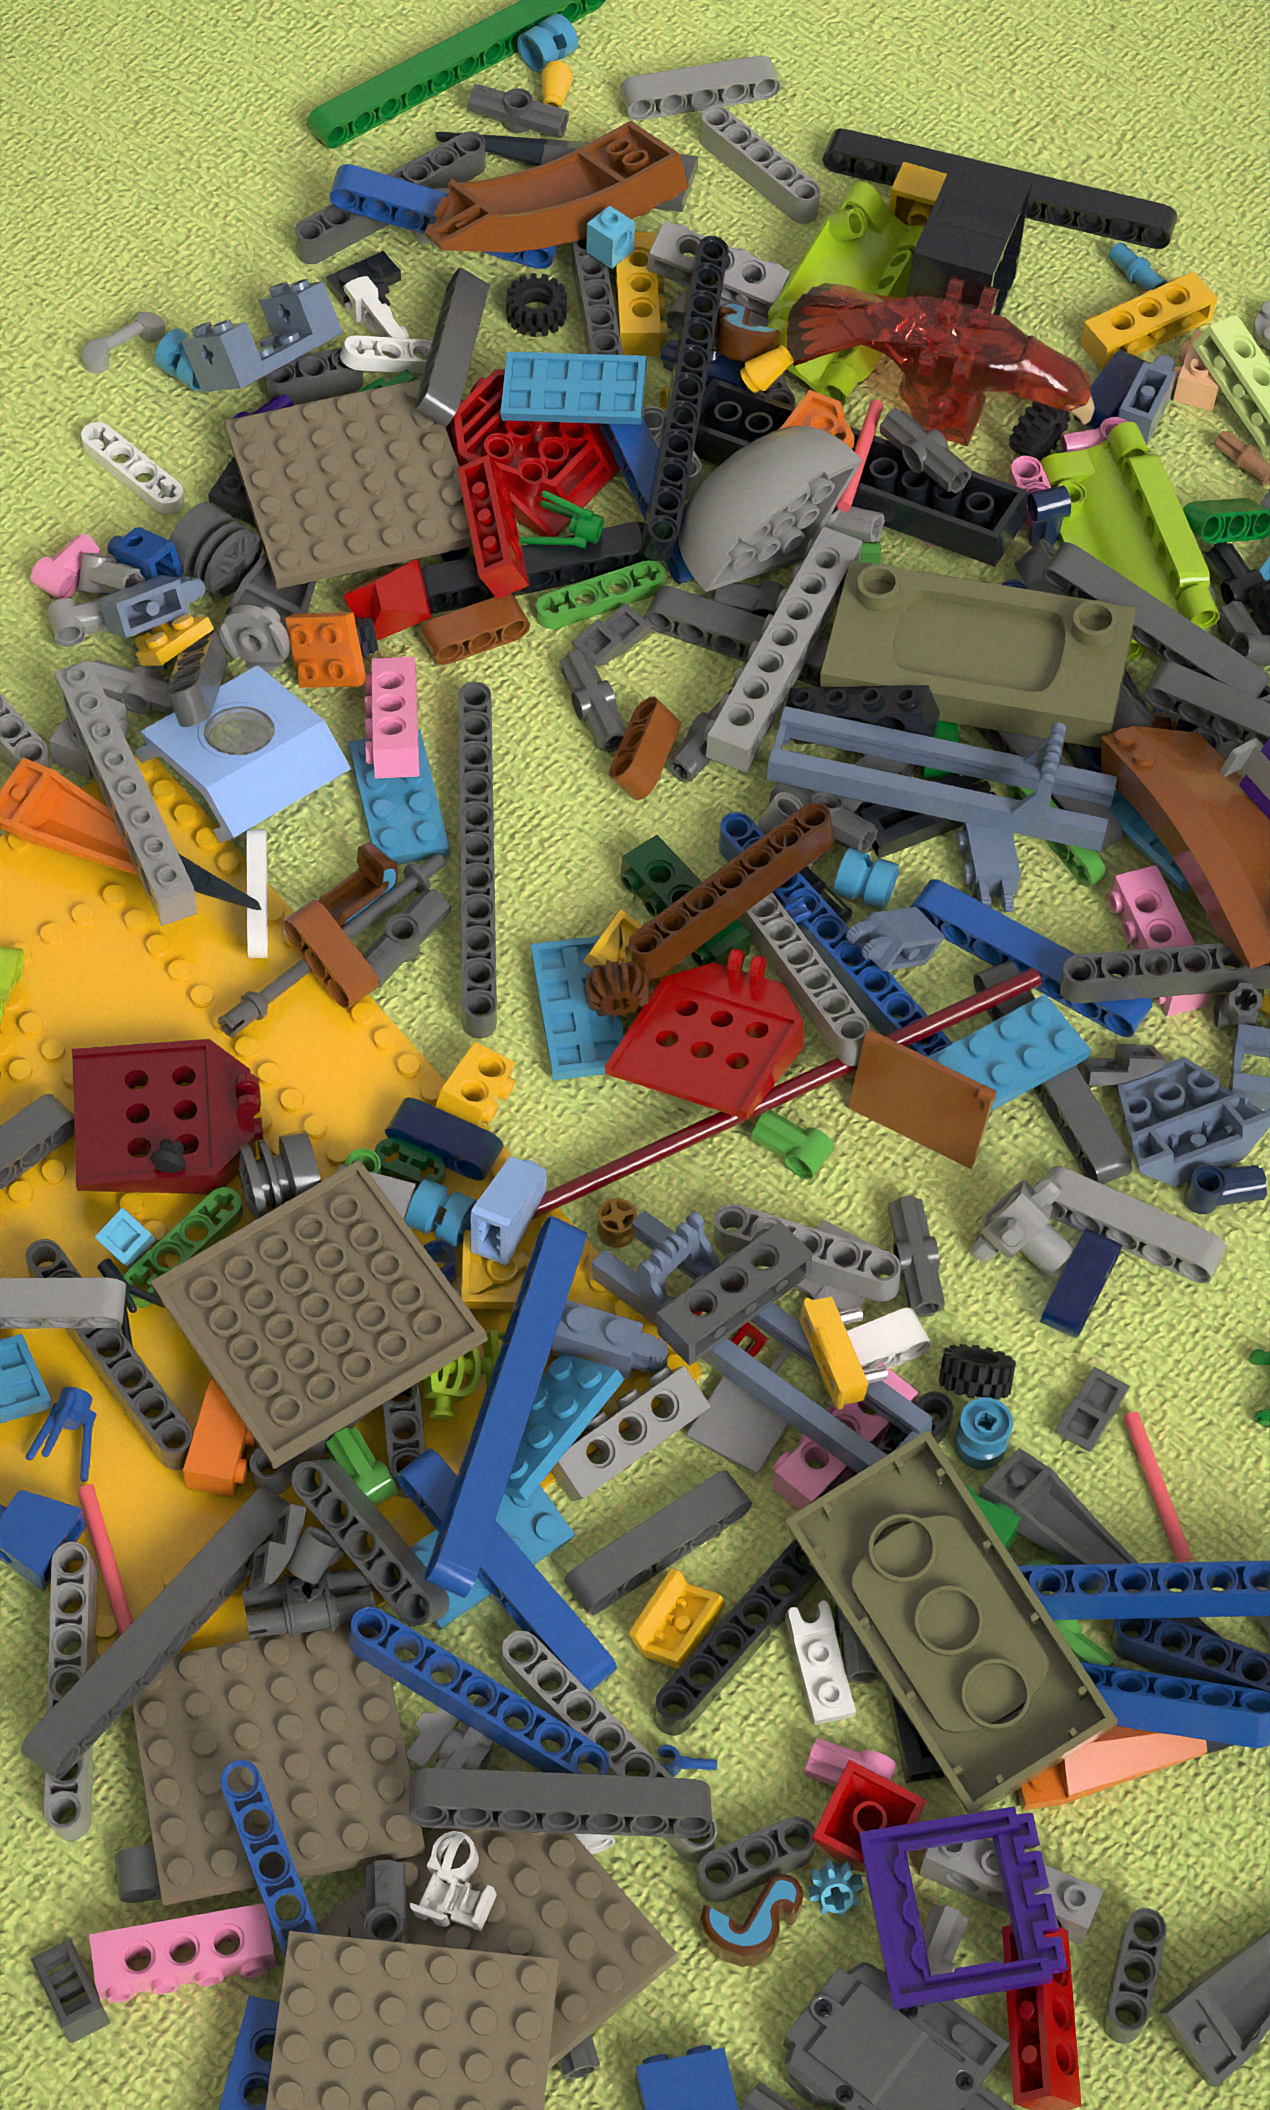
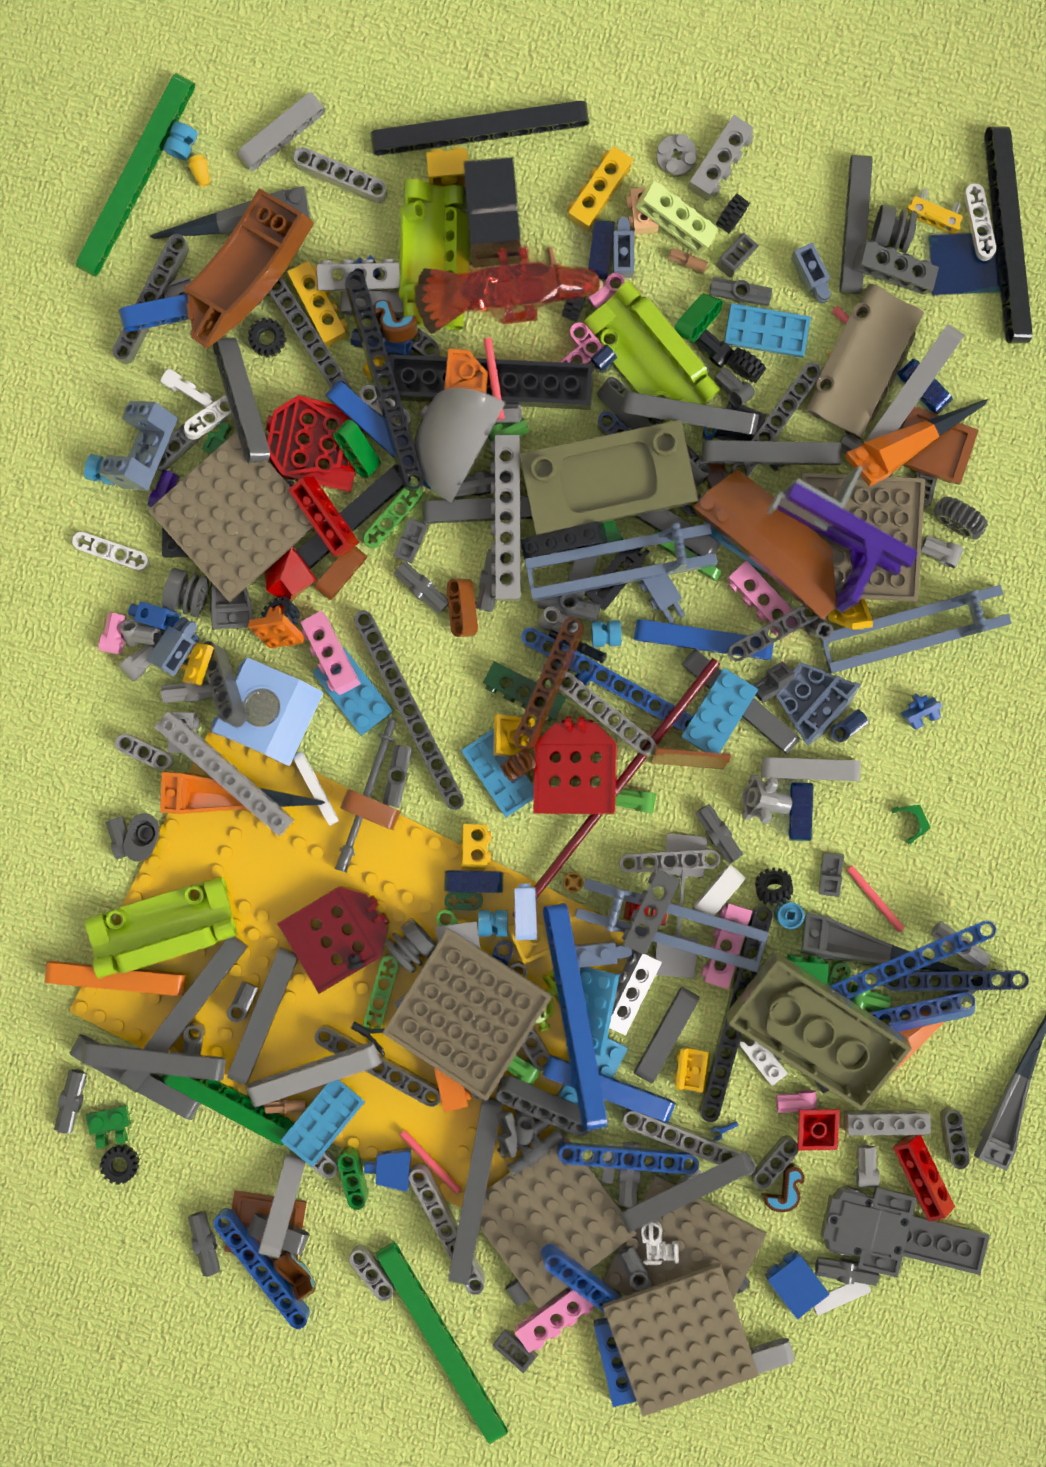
camera: 20 degrees left, 30 degrees up
blue plant [26,1387,97,1482] -> none
light grey bar [82,312,166,373] -> none
medium azure brick [95,1208,157,1269] -> none
light grey plate [220,605,292,672] -> none
reddish brown animal [318,843,398,928] -> none
black plate [326,251,401,306] -> none
dark grey piece [468,83,569,138] -> none
dark azure plate [501,352,647,425] -> none
green plant [519,491,604,549] -> none
medium azure brick [587,205,635,269] -> none
yellow cone [740,345,794,393] -> none
yellow piece [799,1296,888,1410] -> none
medium azure gear [808,1859,863,1917] -> none
sand blue hinge [846,907,945,971] -> none
dark purple hinge [859,1806,1068,2010] -> none
dark grey piece [880,408,972,494] -> none
dark azure pin [1108,242,1168,291] -> none
none -> green beam [333,419,381,479]

